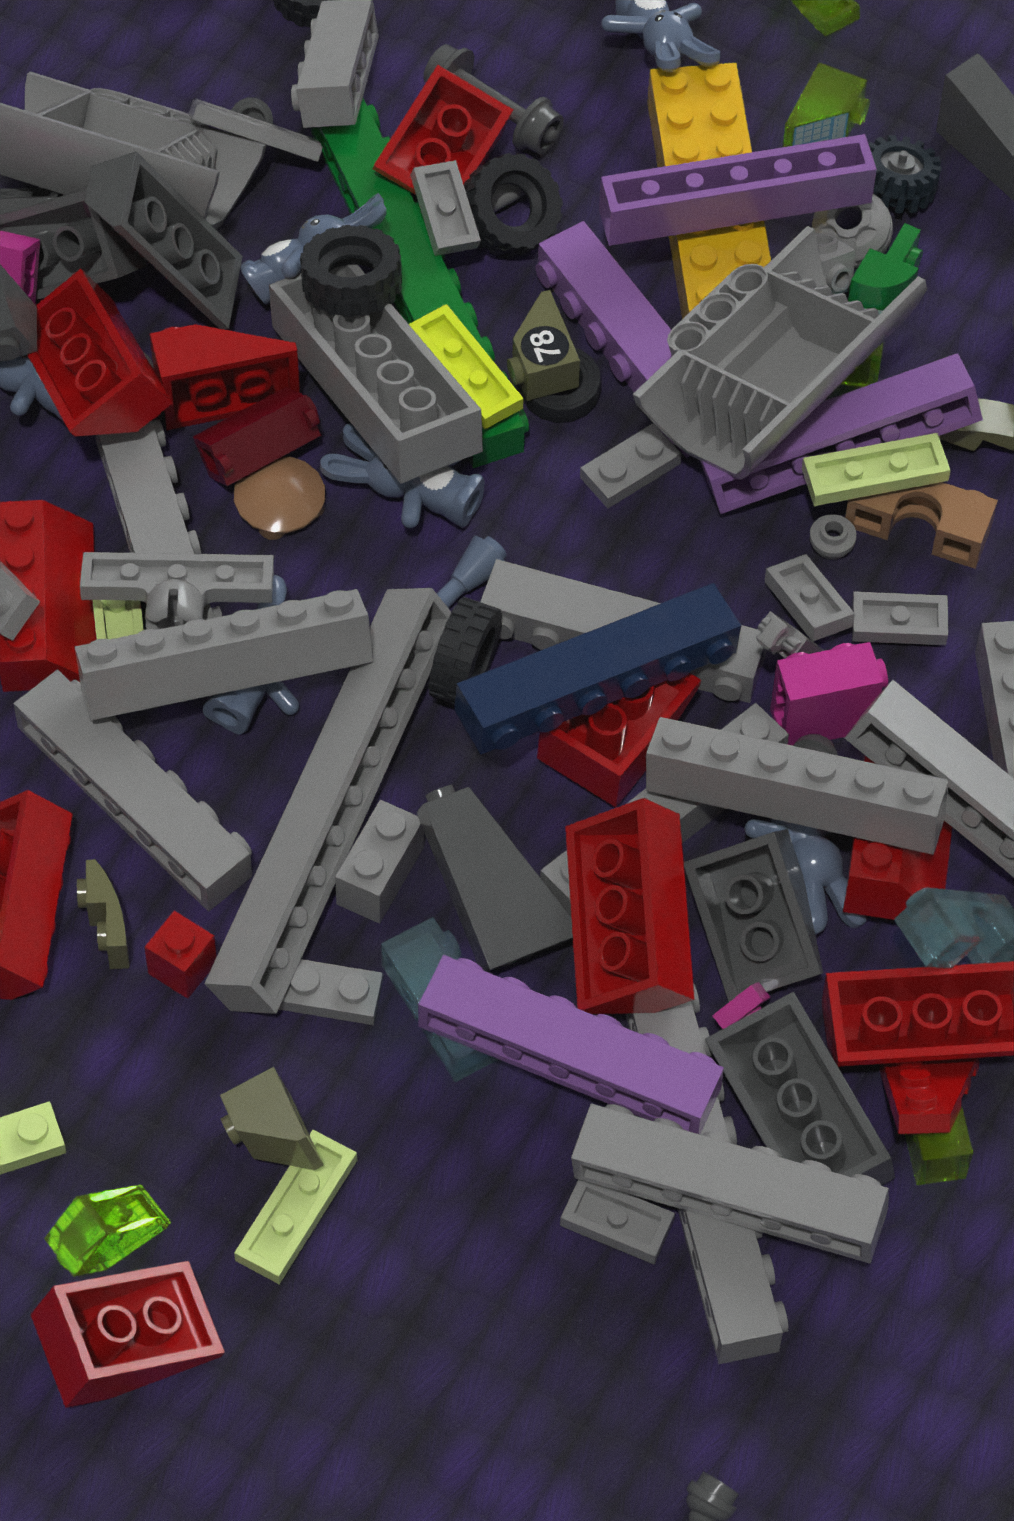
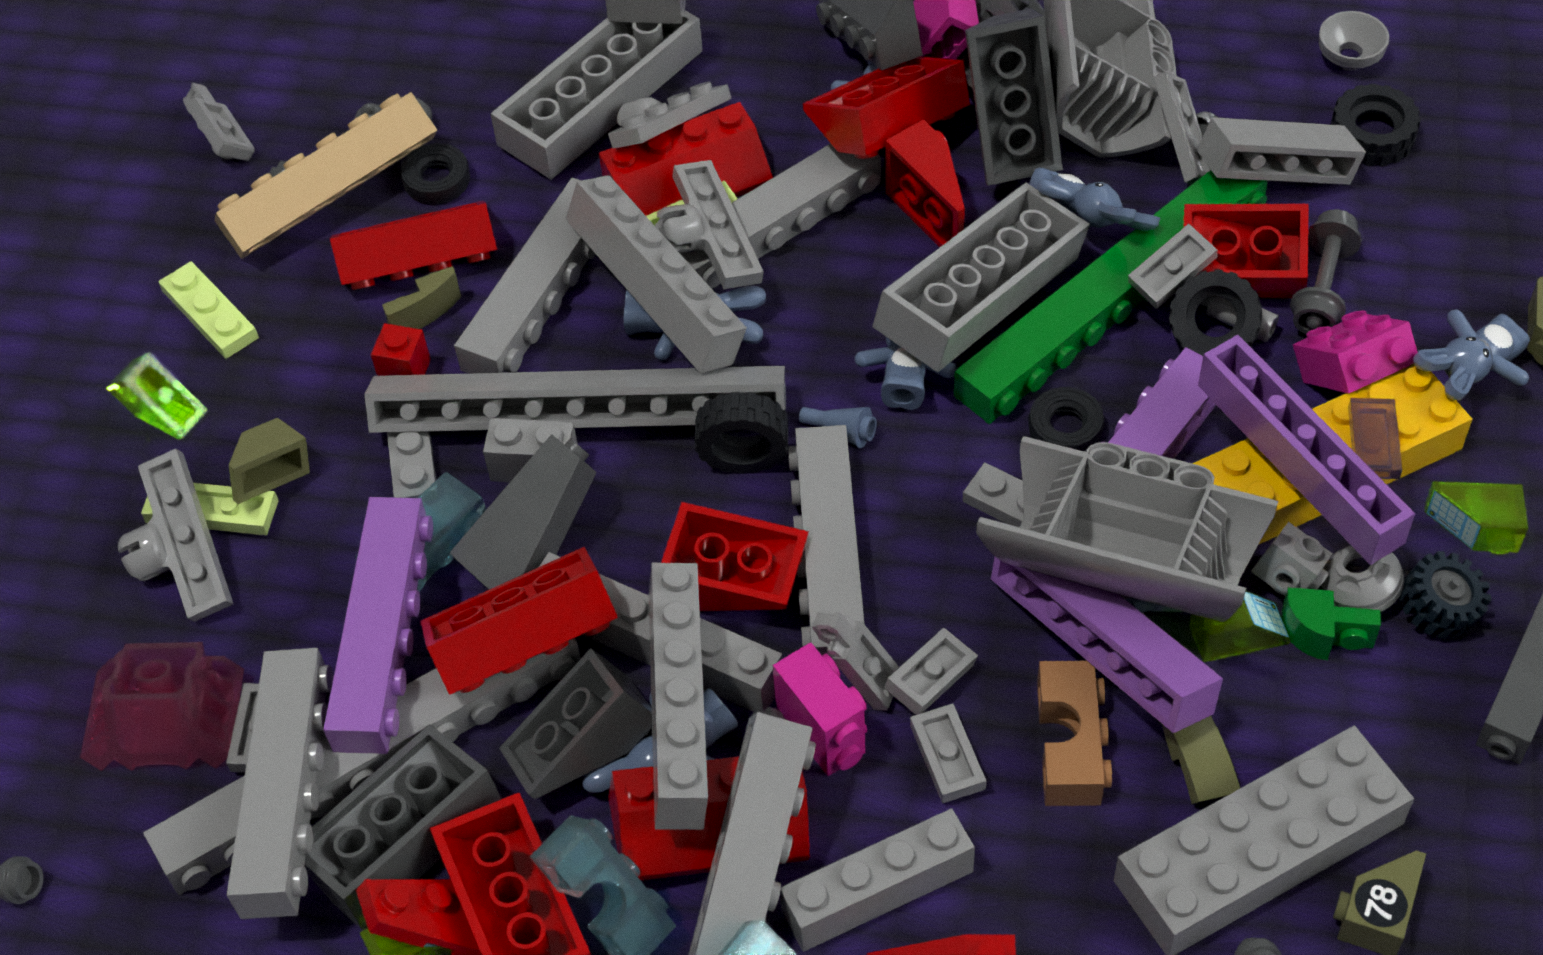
camera: 75 degrees right, 5 degrees down
red slope [30,1261,225,1408] -> none
dark red brick [193,387,321,486] -> none
medium nougat dish [234,456,325,540] -> none
black tyre [300,225,402,317] -> none
neon yellow plate [409,304,523,429] -> none
dark blue brick [454,583,741,754] -> none
olive slope [507,290,580,401] -> none
dark pink plate [712,982,770,1029] -> none
yellowish green plate [802,433,951,506] -> none
light grey plate [810,515,857,560] -> none
none -> clear pink slope [80,642,244,771]
none -> light grey plate [118,448,234,622]
none -> dark pink brick [1292,311,1417,393]
none -> tile [1348,398,1403,479]

